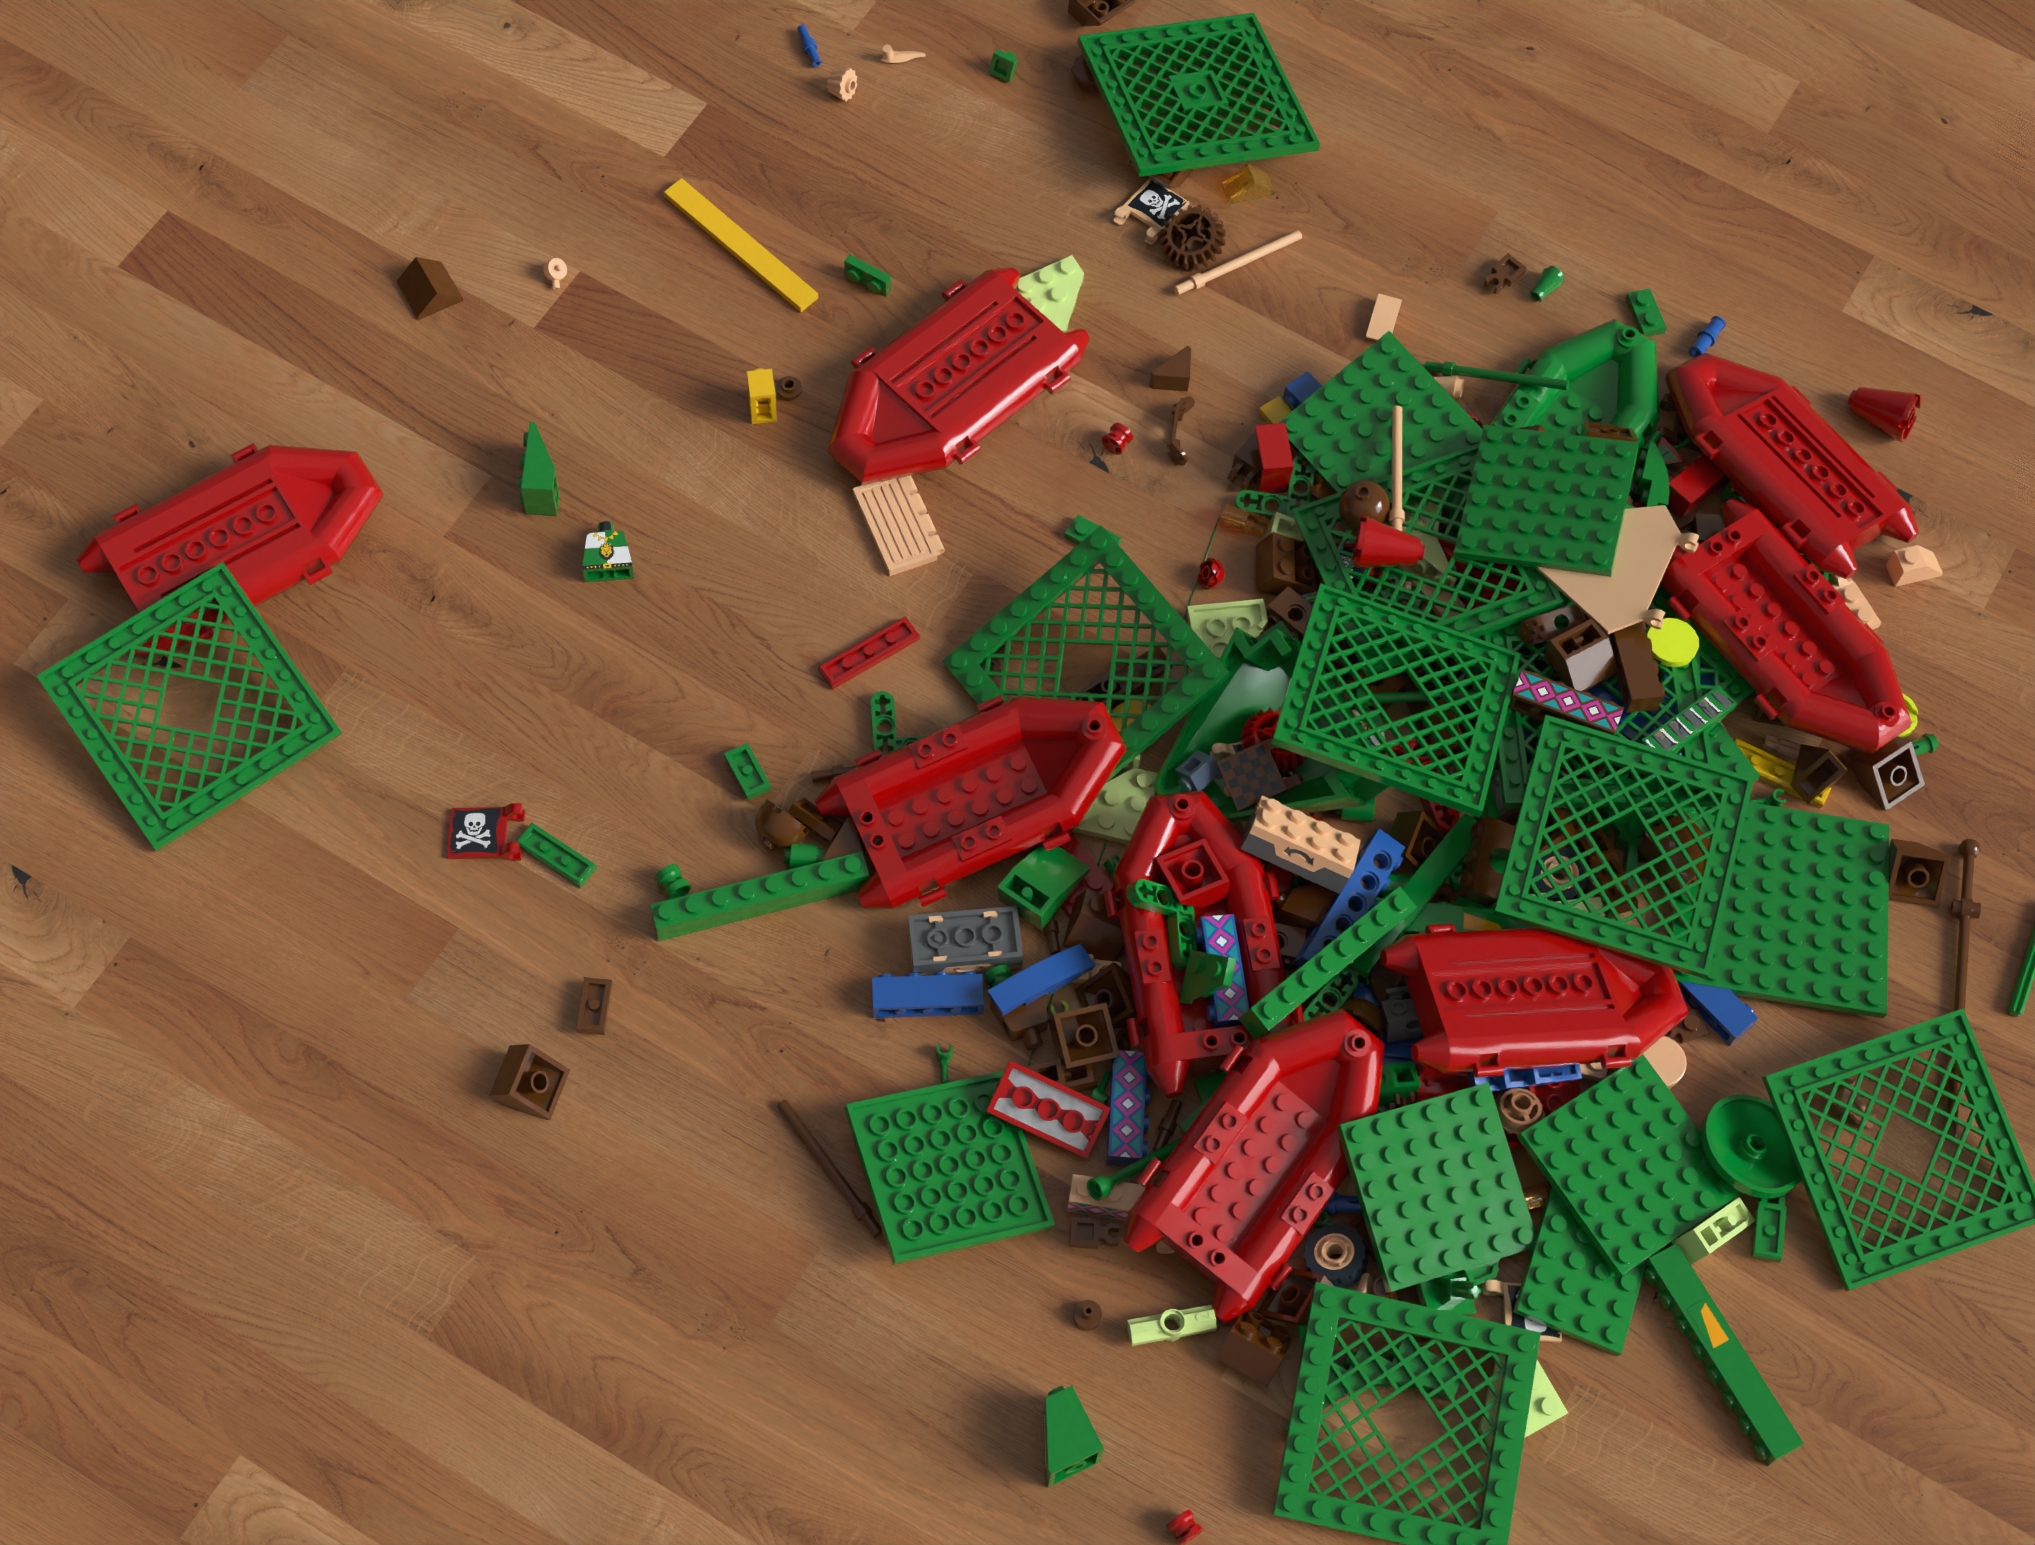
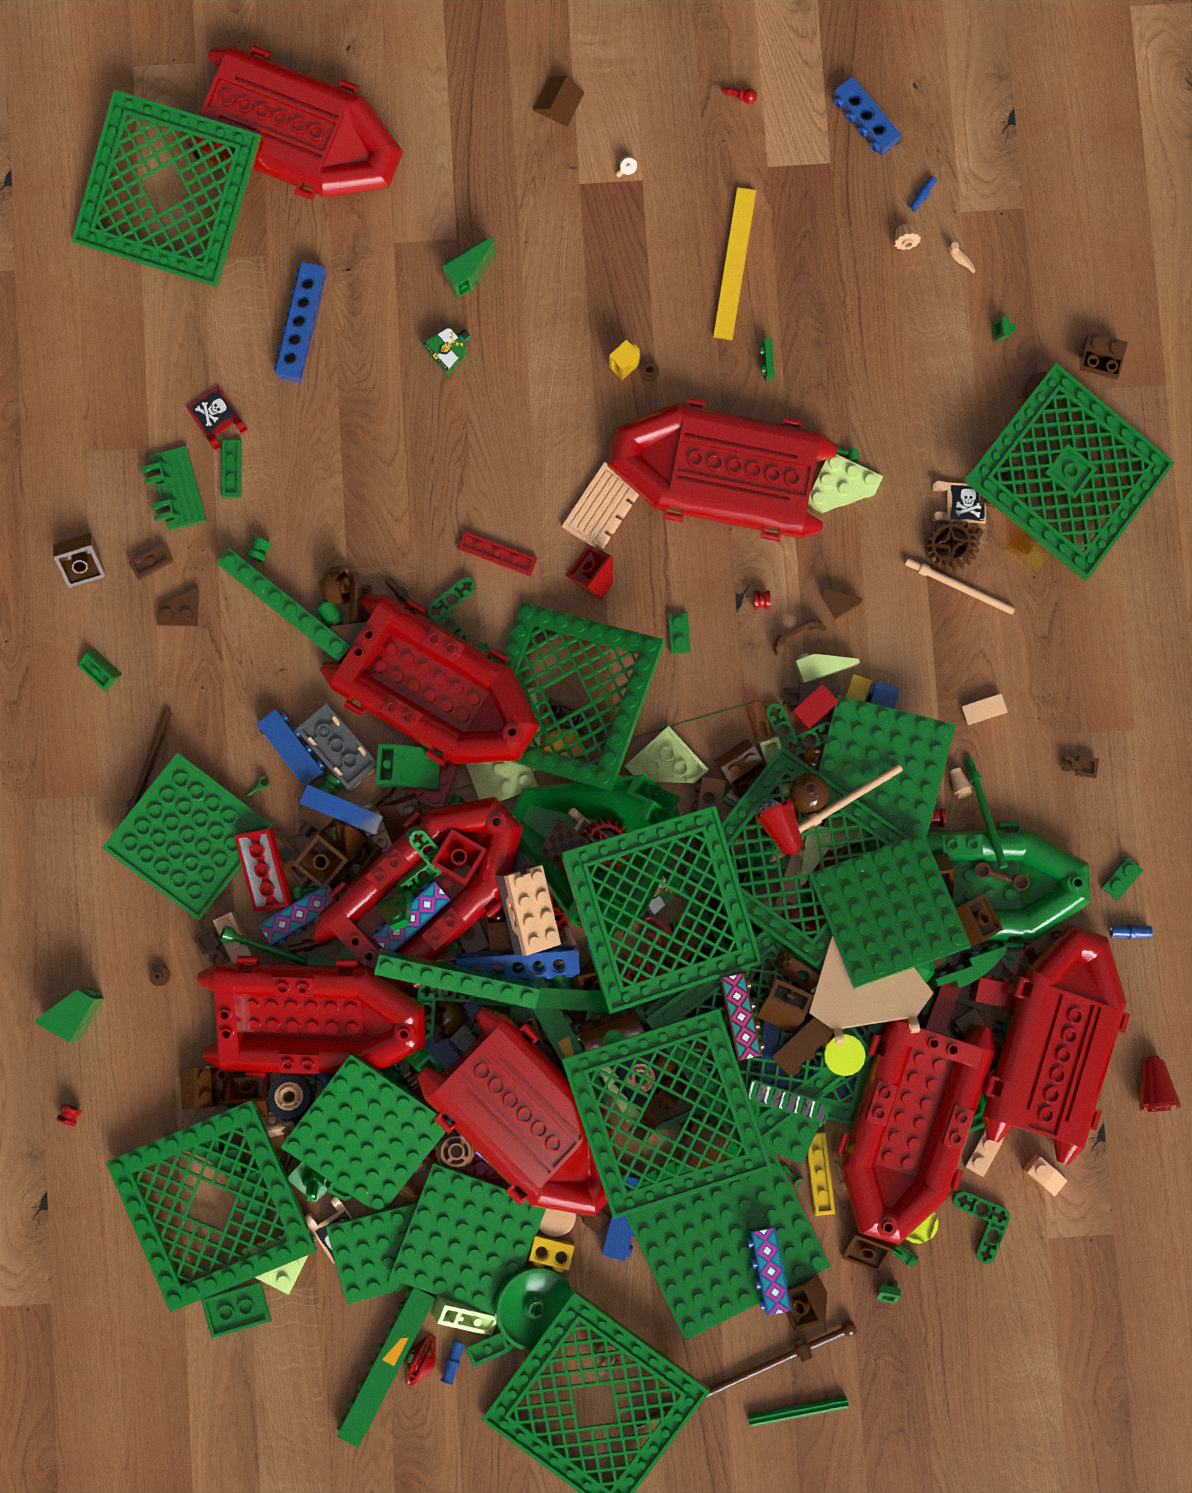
camera: 60 degrees right, 20 degrees up
green plate [724,743,772,801] -> none
yellowish green piece [1127,1305,1217,1346] -> none
sand blue brick [1175,750,1222,792] -> none
red plate [1197,558,1224,590] -> none
green cone [1530,265,1564,302] -> none
reddish brown slope [1790,744,1848,804] -> none
none -> green slope [77,648,122,692]
none -> green hinge [141,446,207,531]
none -> reddish brown wing [157,588,199,626]
none -> green tile [201,1281,272,1339]
none -> blue brick [274,262,327,383]
none -> reddish brown slope [335,819,367,863]
none -> red hat [405,1334,436,1386]
none -> blue pin [440,1340,465,1385]
none -> yellow brick [529,1234,575,1272]
none -> red slope [565,545,613,599]
none -> red bar [721,87,757,104]
none -> brick [747,1225,791,1316]
none -> yellowish green slope [794,653,860,683]
none -> blue brick [833,77,901,156]
none -> green hand [837,448,859,462]
none -> green tile [876,1278,901,1304]
none -> green beam [952,1190,1010,1264]
none -> reddish brown bar [974,862,1030,891]

